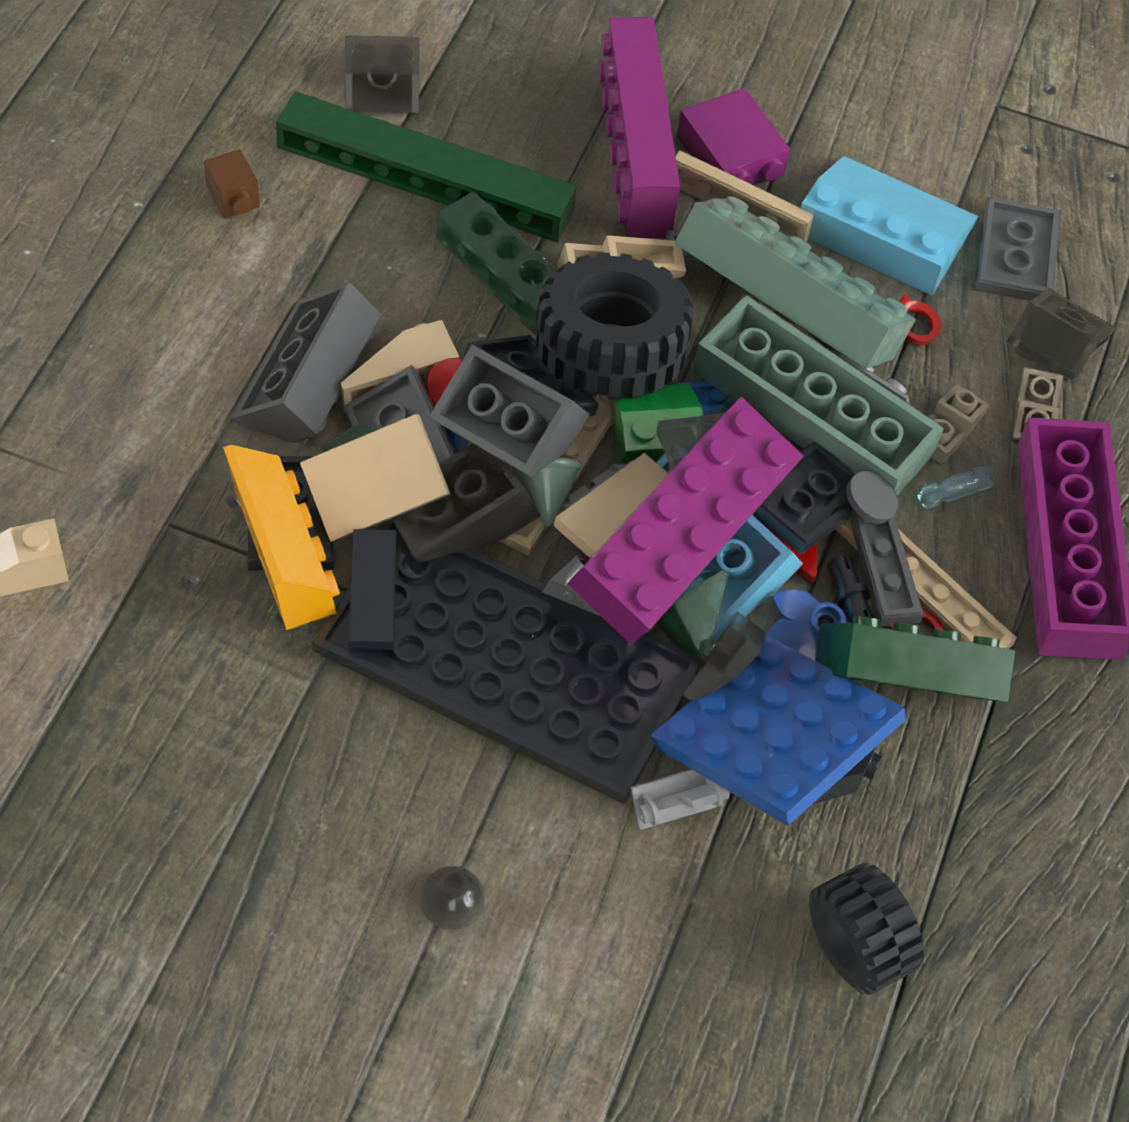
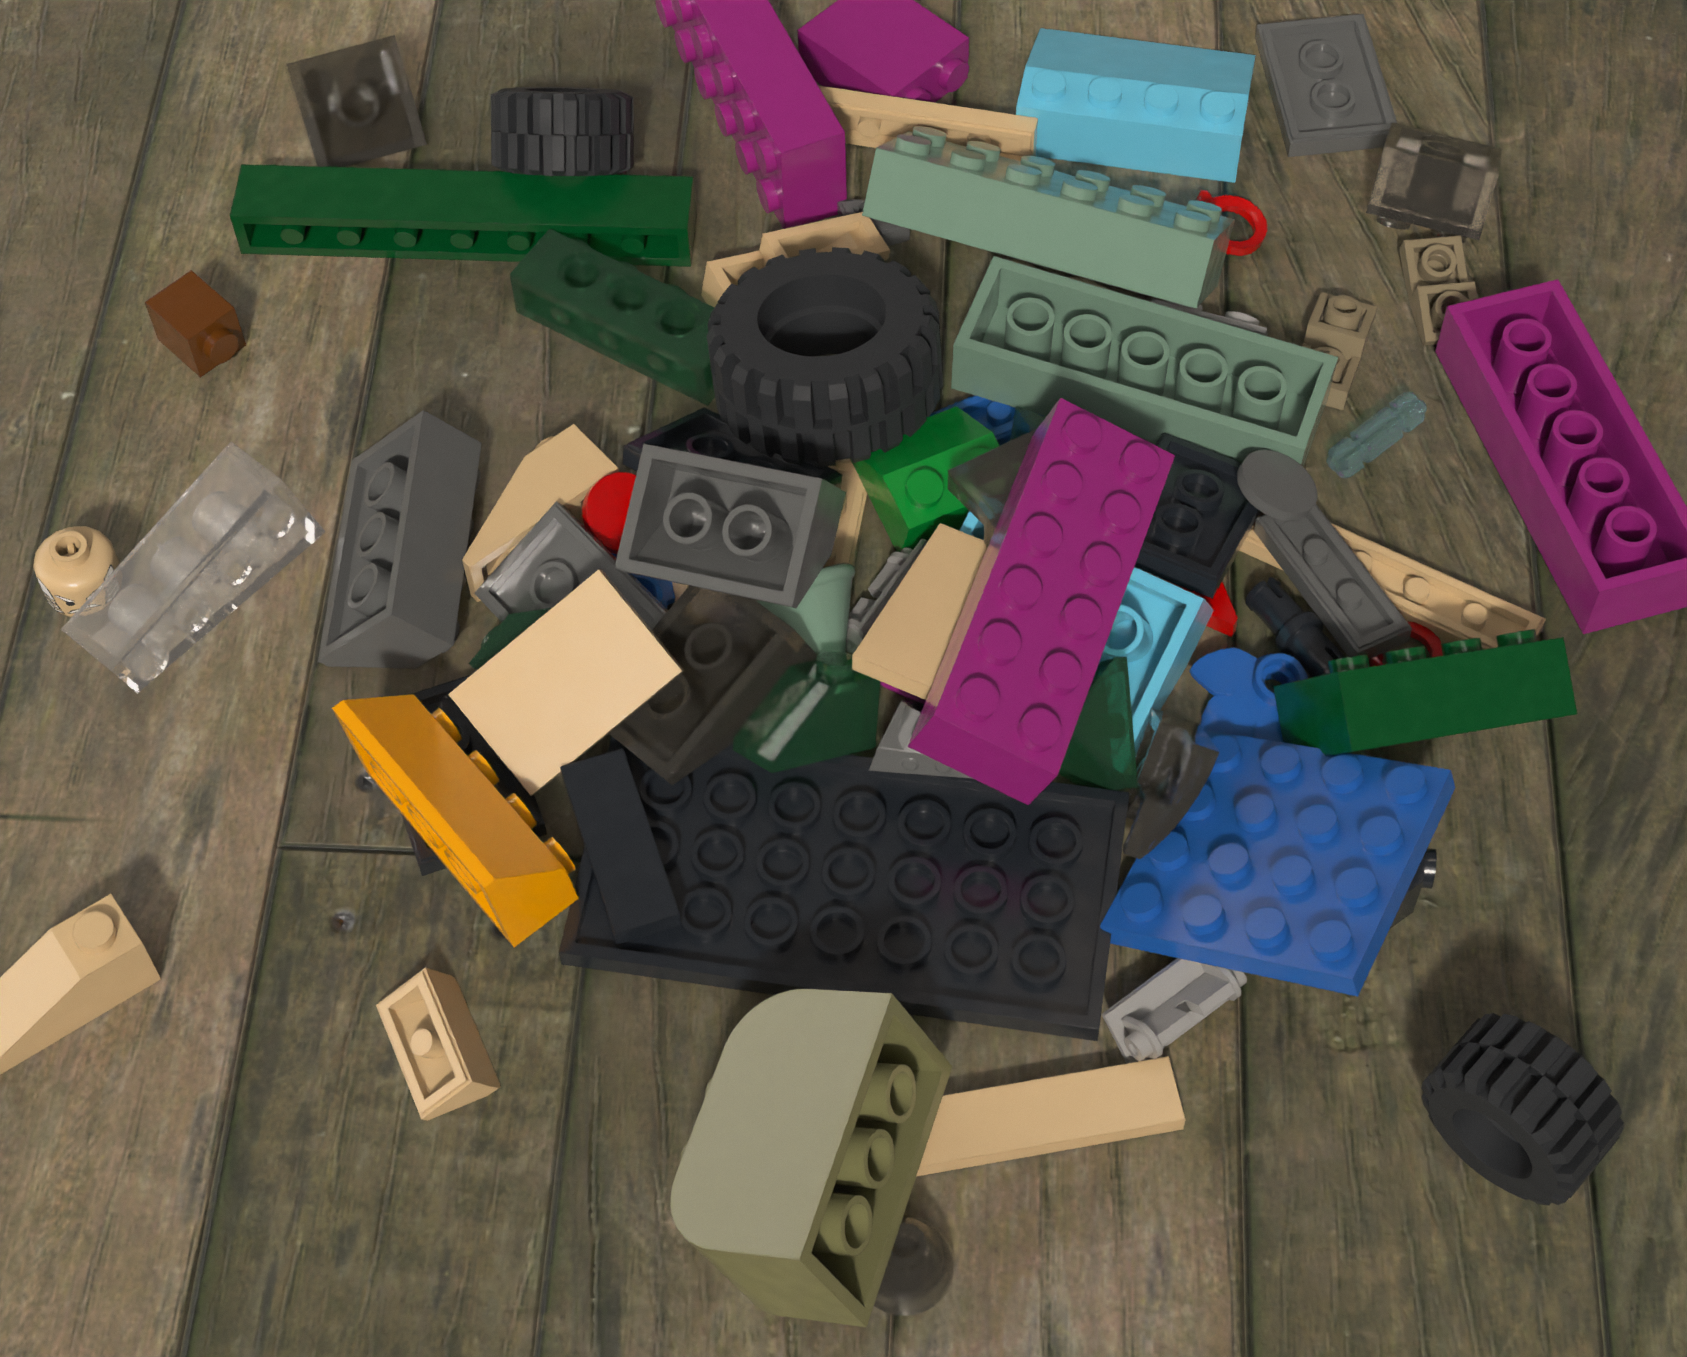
camera: 10 degrees left, 0 degrees up
none -> tan head [33,526,125,618]
none -> clear wedge [61,442,326,694]
none -> tan slope [376,967,500,1121]
none -> black tyre [491,87,634,176]
none -> brick [670,989,952,1327]
none -> clear green slope [733,651,881,773]
none -> tan tile [916,1056,1185,1177]

